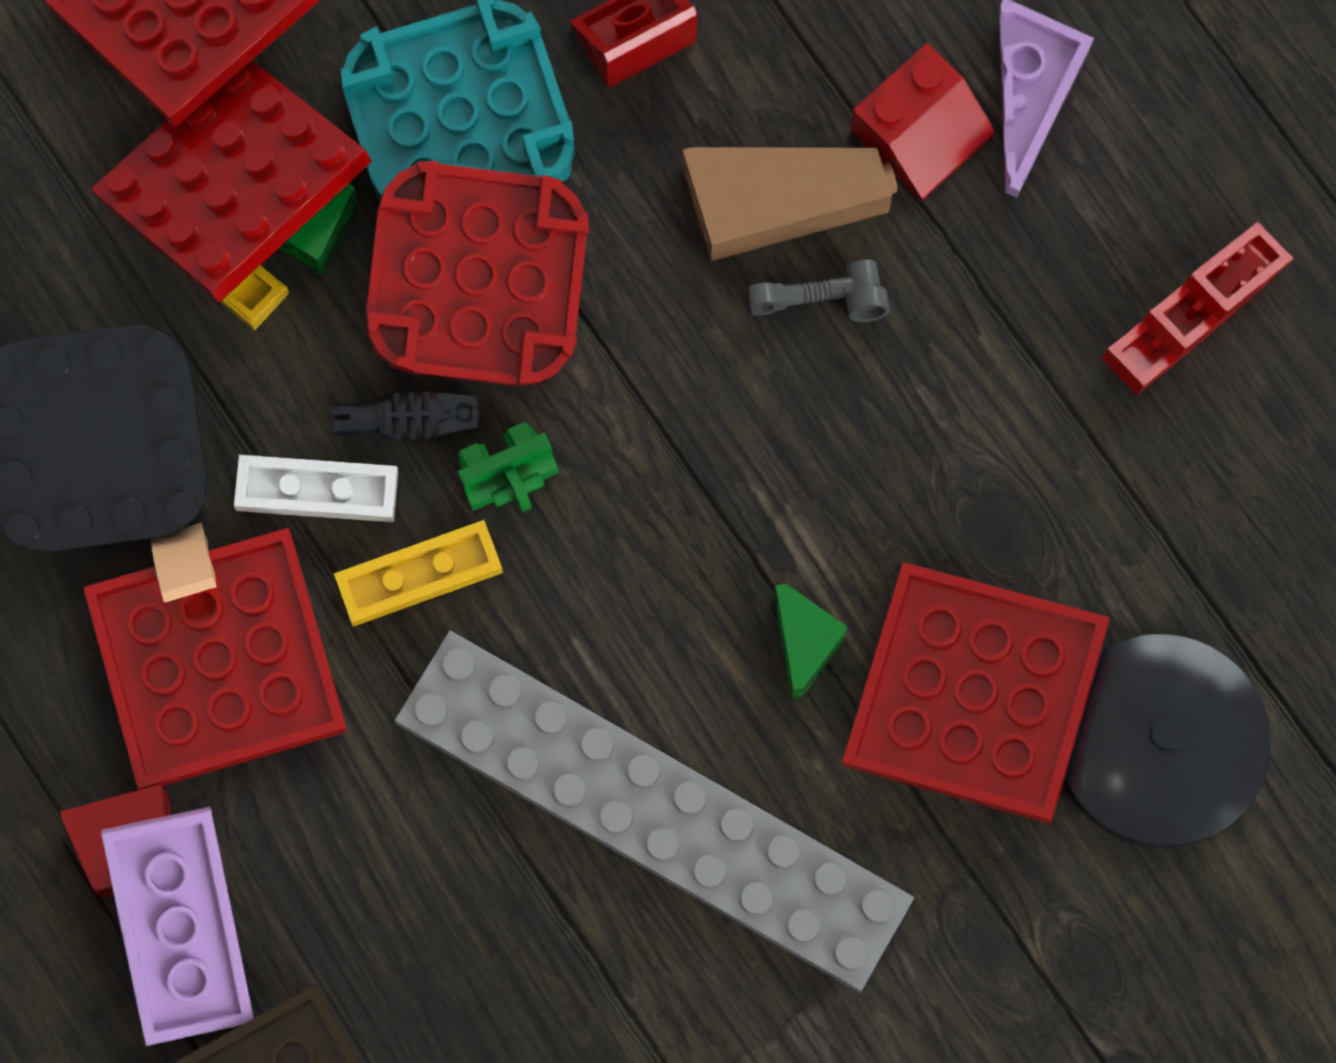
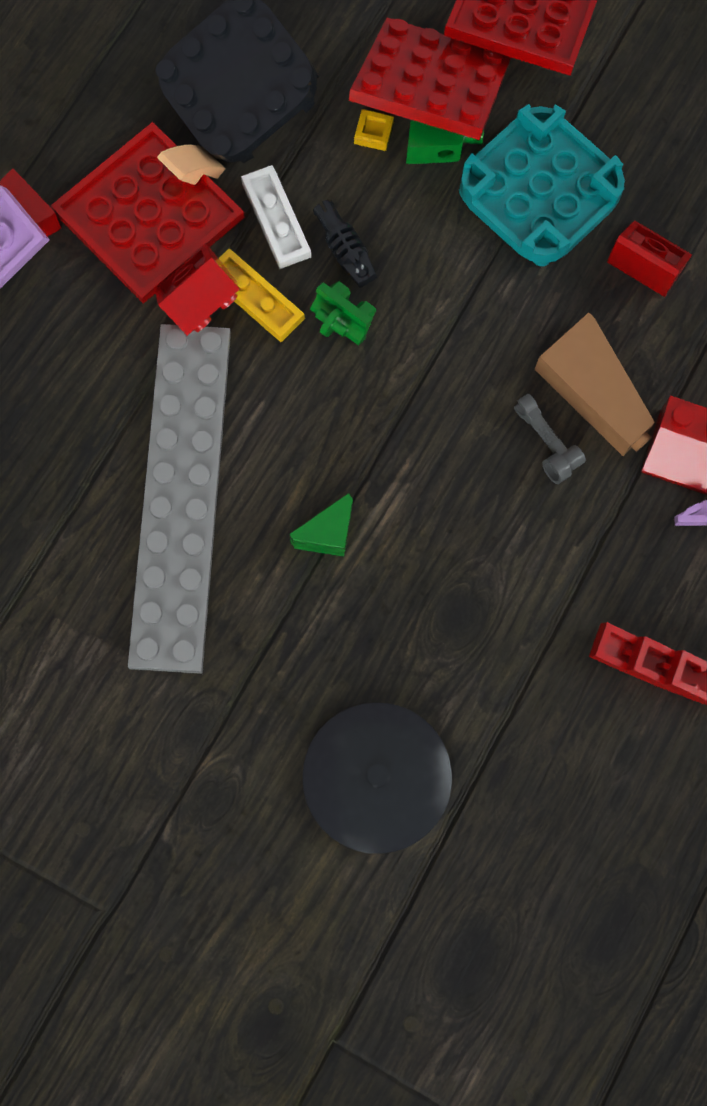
camera: 60 degrees right, 0 degrees up
red plate [365,161,589,386] -> none
red plate [842,562,1110,825] -> none
none -> red slope [155,243,240,336]

